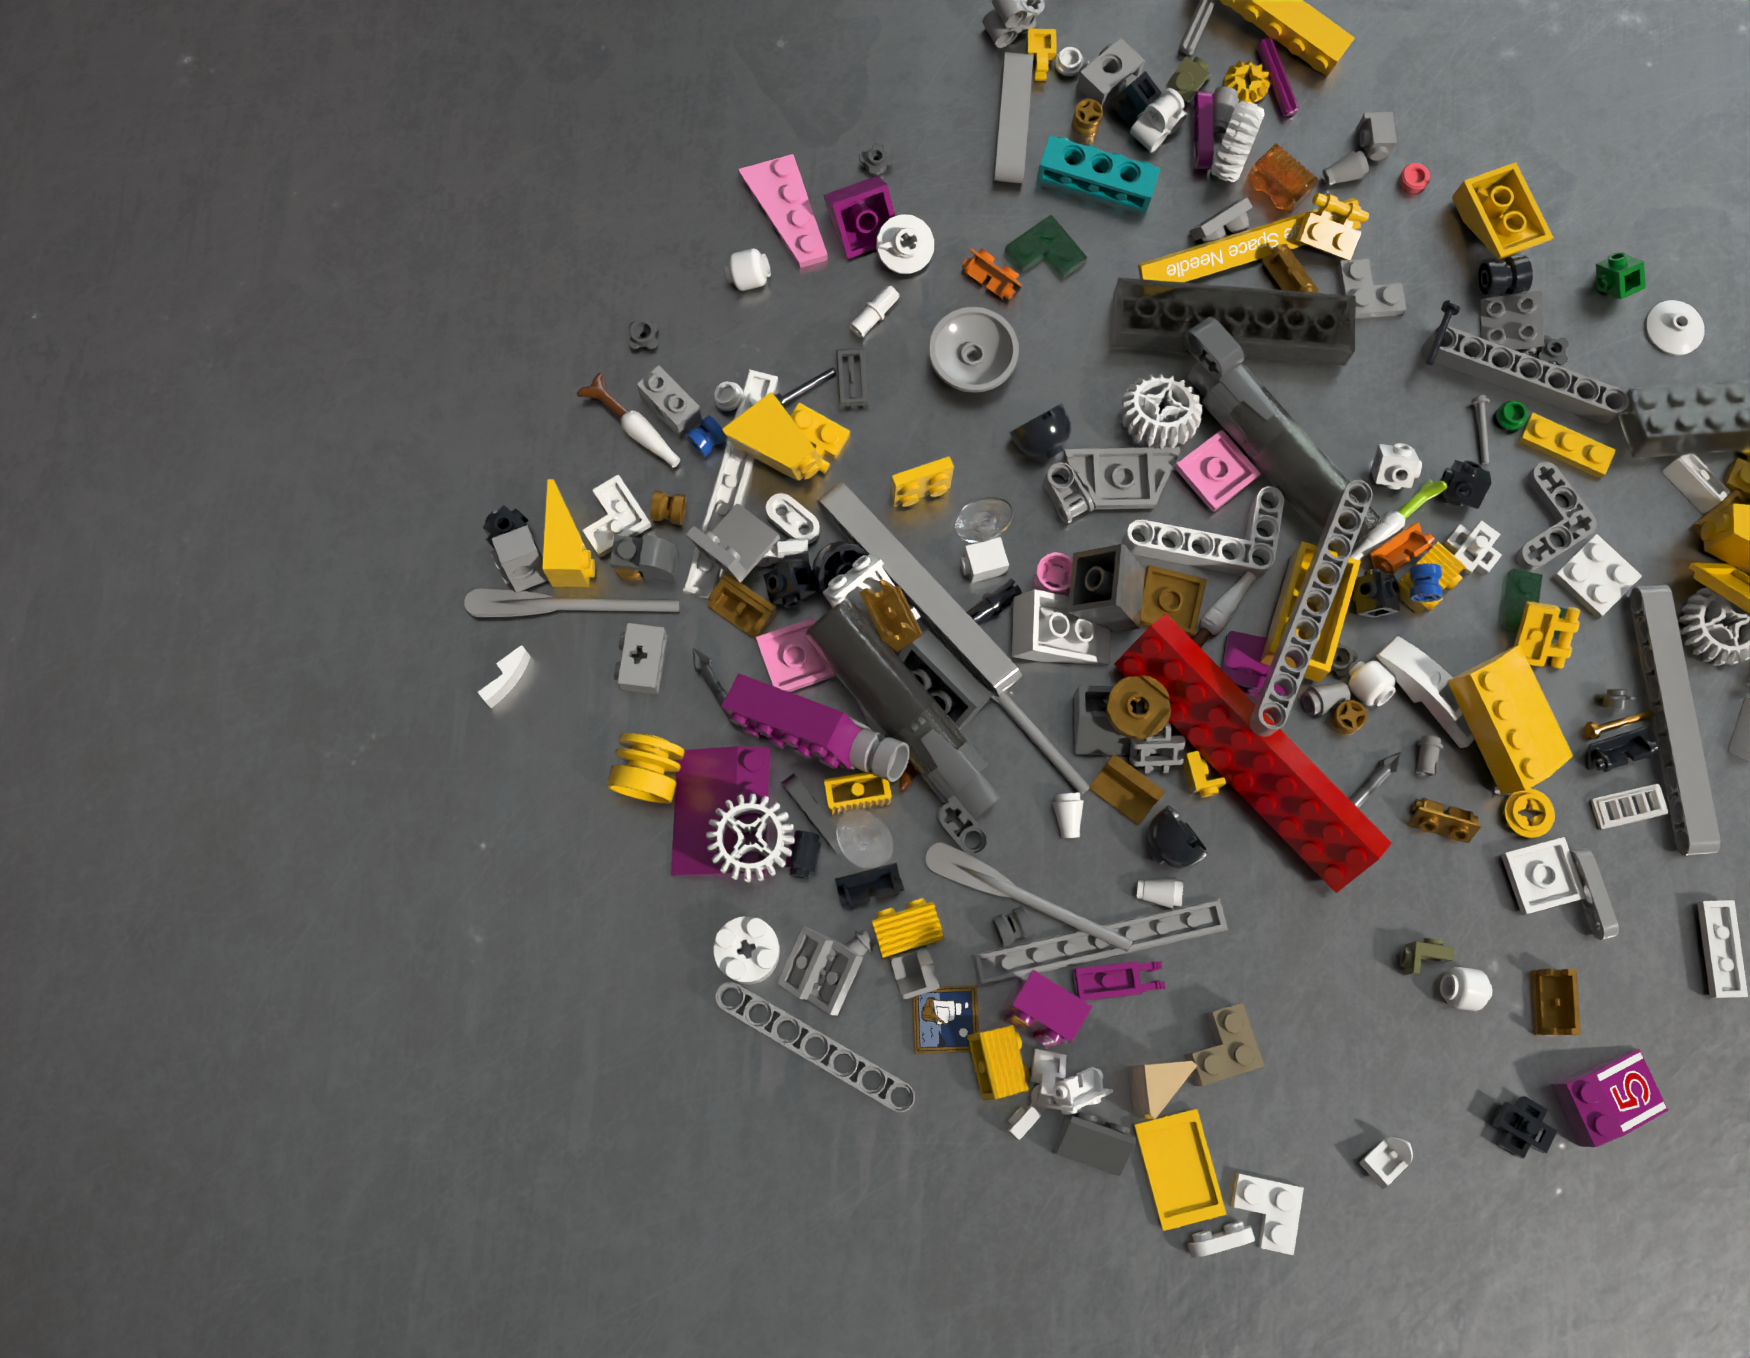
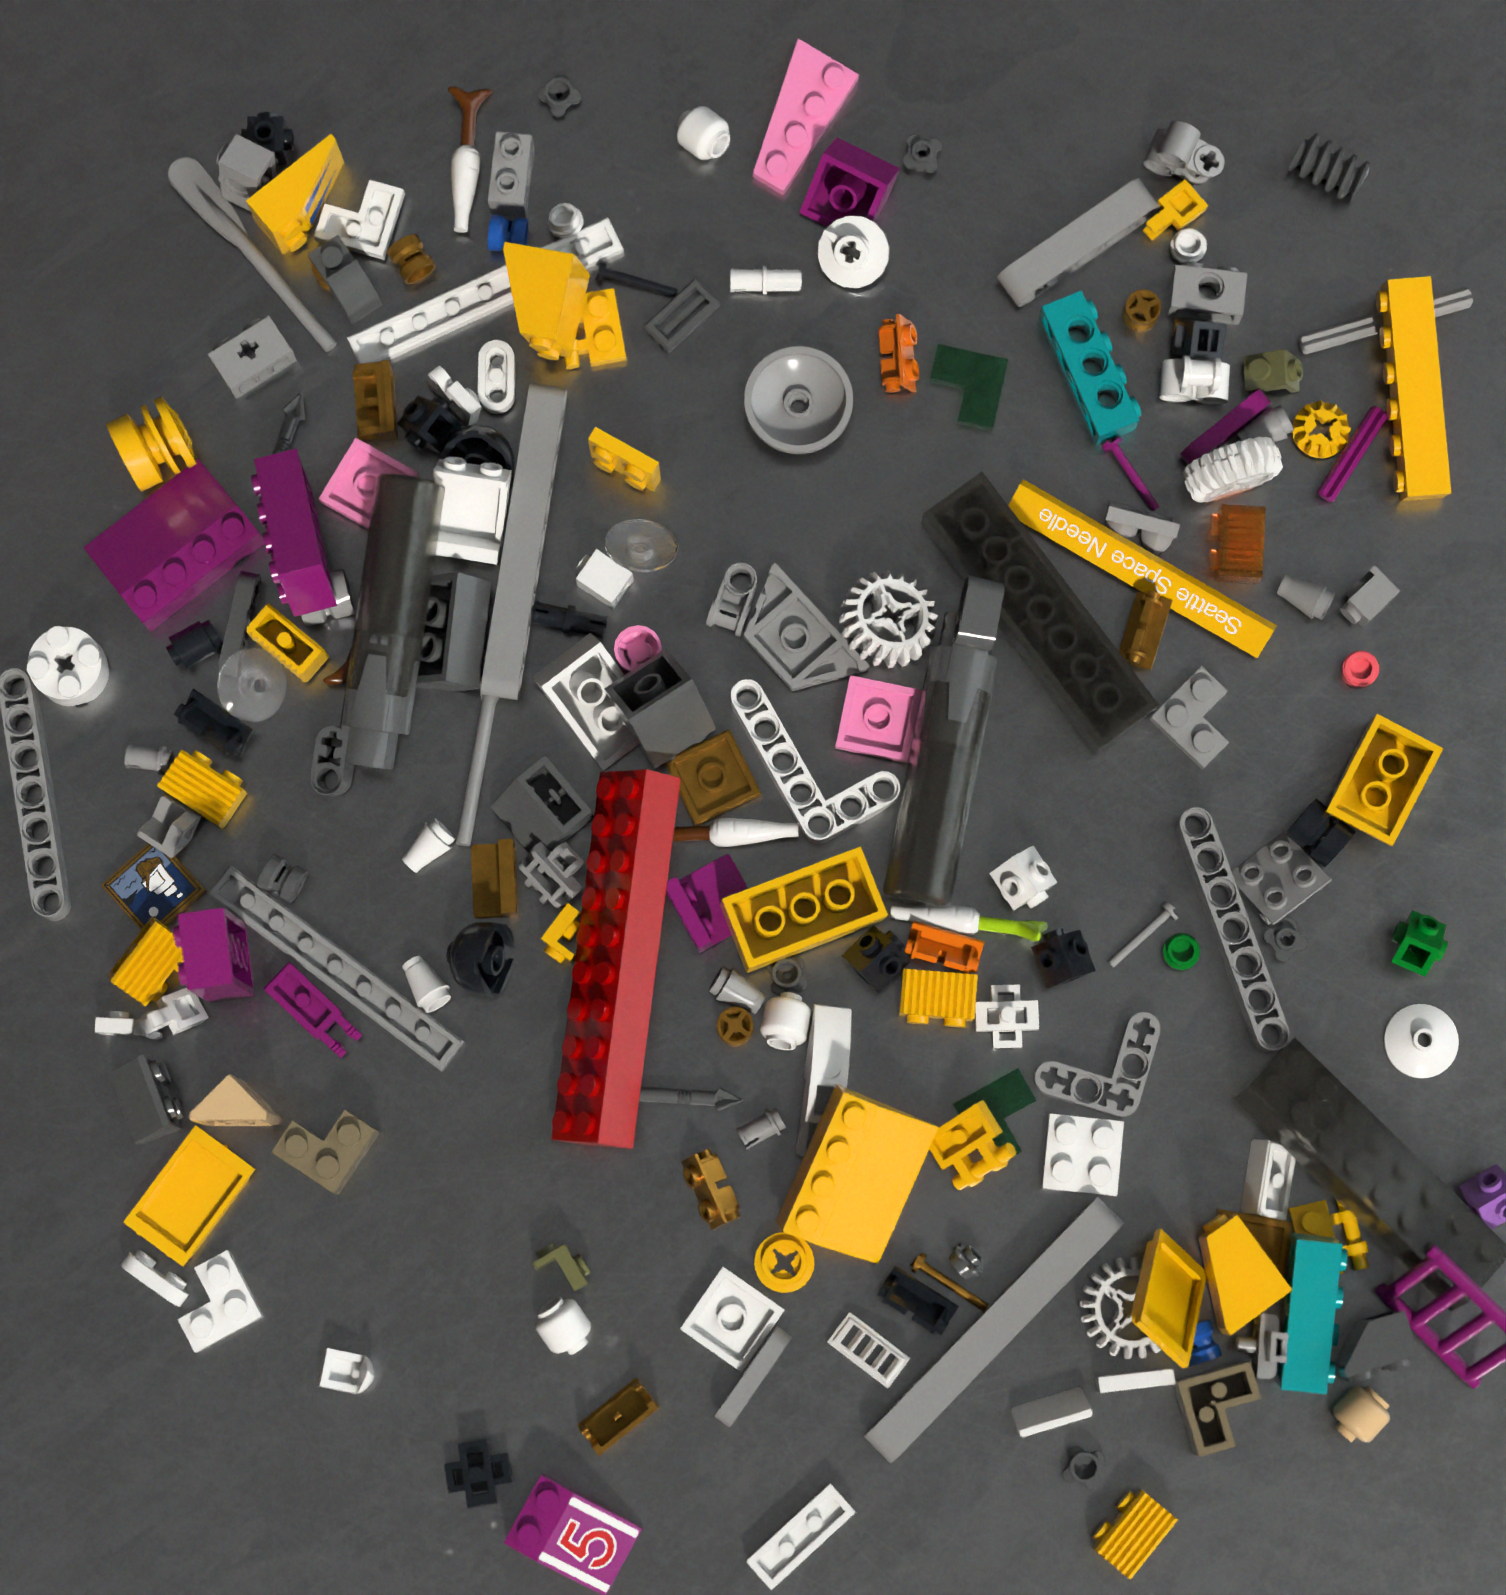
camera: 55 degrees right, 5 degrees up
white slope [478,645,531,708] -> none
light grey bracket [686,504,780,583] -> none
white gear [706,794,795,883] -> none
light grey slope [777,926,864,1015] -> none
light grey wheel [849,728,910,782] -> none
pearl gold hinge [859,580,923,652] -> none
light grey piece [926,842,1133,952] -> none
black cylinder [1009,403,1072,459] -> none
white hinge [1047,1067,1113,1115] -> none
pearl gold plate [1105,676,1171,741] -> none
light grey beam [1249,480,1373,737] -> none
plate [1295,192,1369,260] -> none
blue wheel [1409,564,1443,602] -> none
black piece [1426,300,1460,365] -> none
yellow plate [1518,413,1616,479] -> none
none -> magenta piece [1102,436,1160,511]

